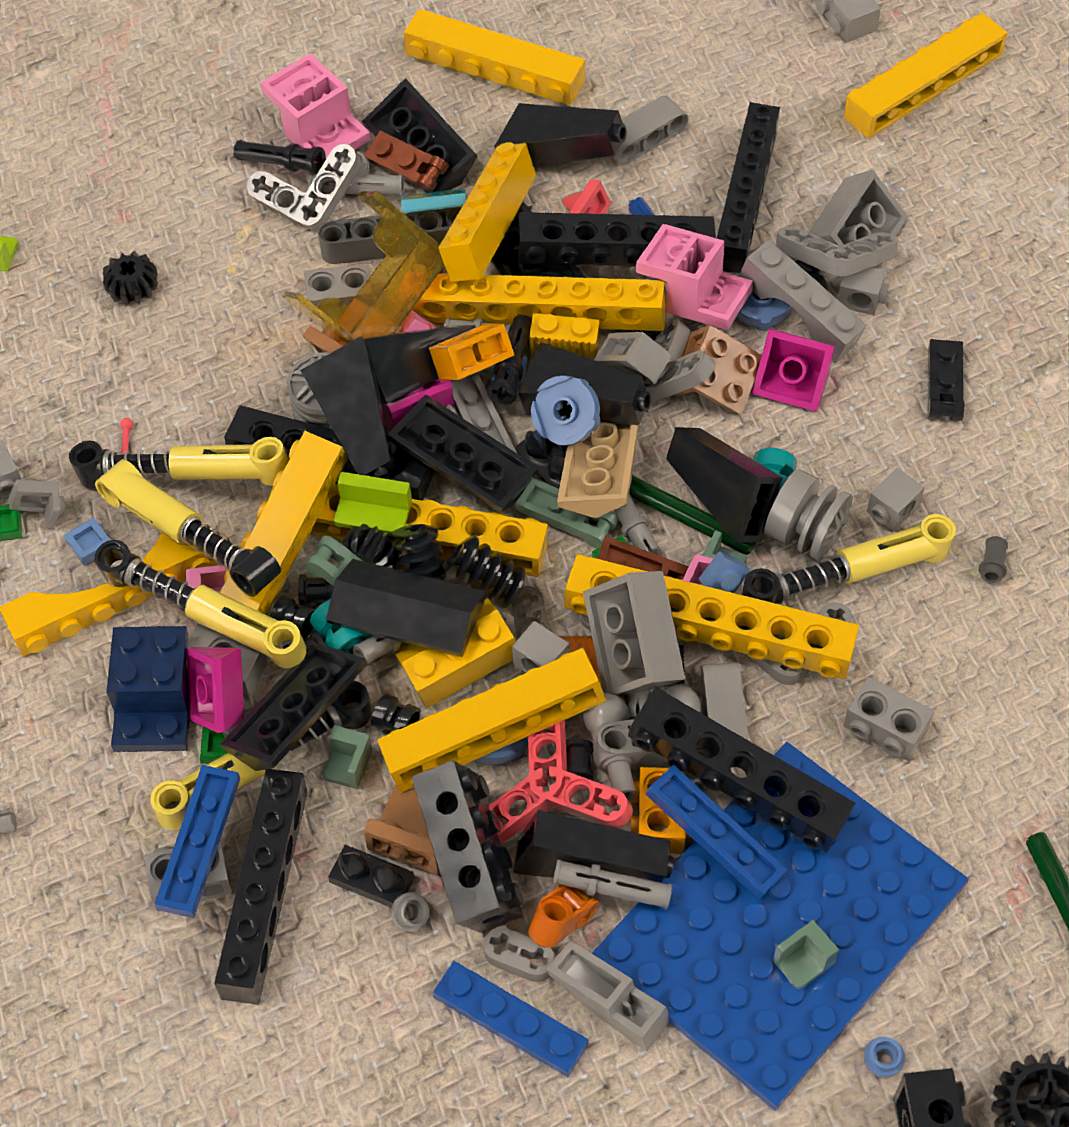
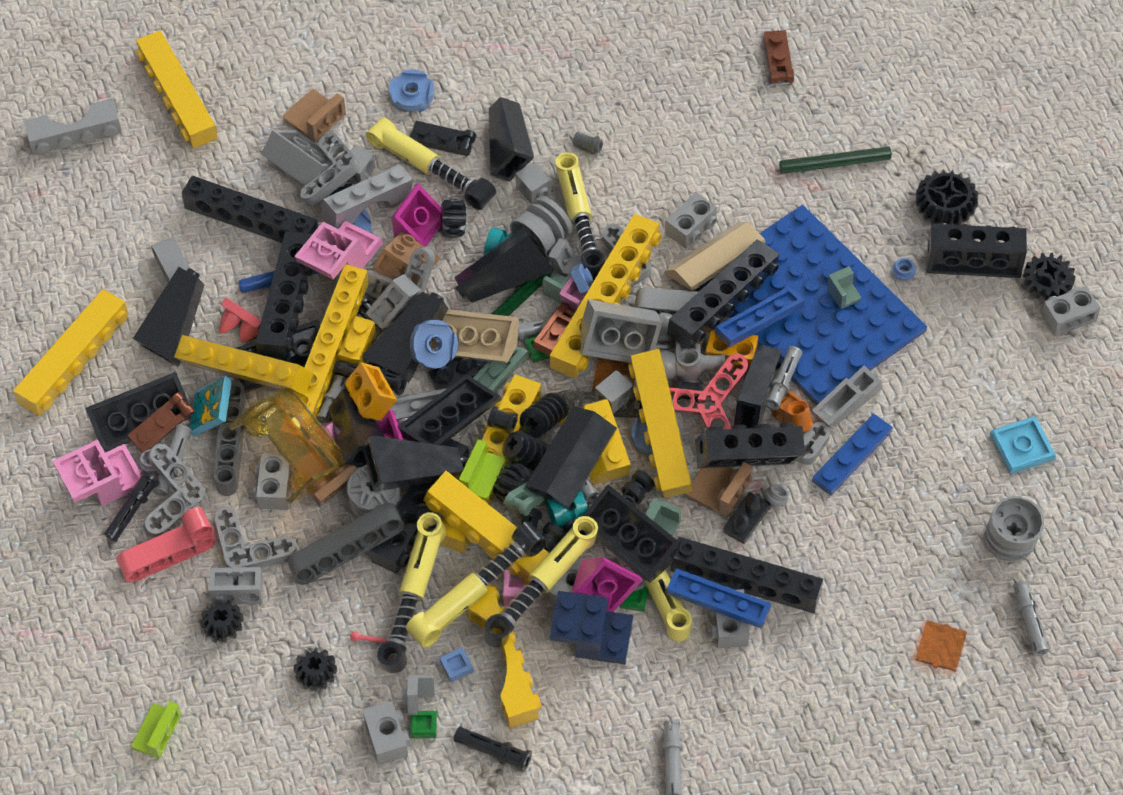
camera: 80 degrees left, 0 degrees up
none -> coral beam [116,507,216,582]
none -> light grey brick [209,567,264,604]
none -> light grey beam [214,506,297,568]
none -> medium nougat bracket [283,89,346,142]
none -> dark grey beam [288,503,404,585]
none -> black gear [293,646,338,692]
none -> piece [365,117,497,210]
none -> medium blue plate [389,70,435,111]
none -> black gear [440,198,466,238]
none -> black bush [487,406,518,434]
none -> black slope [488,97,534,182]
none -> light grey bracket [548,238,581,276]
none -> tan slope [664,222,766,291]

